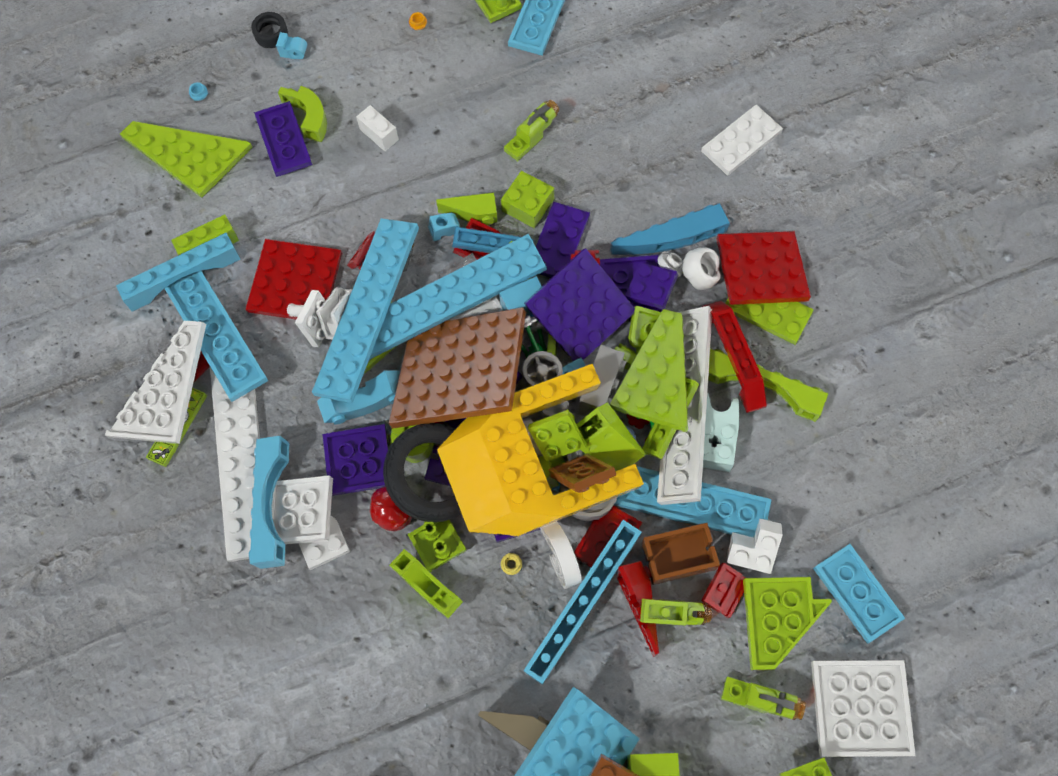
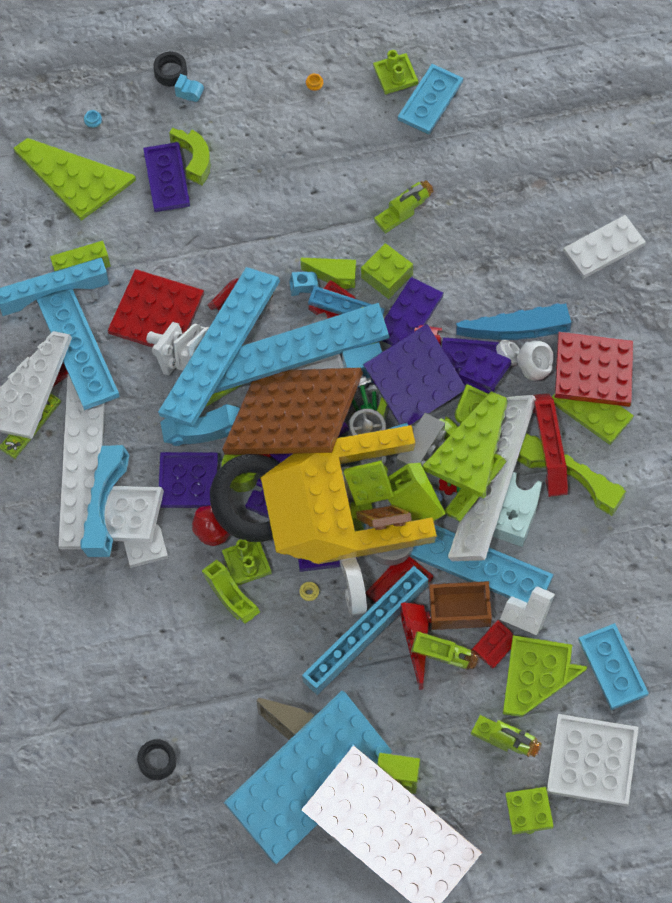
camera: 10 degrees right, 5 degrees down
white brick [356,105,399,151] -> none

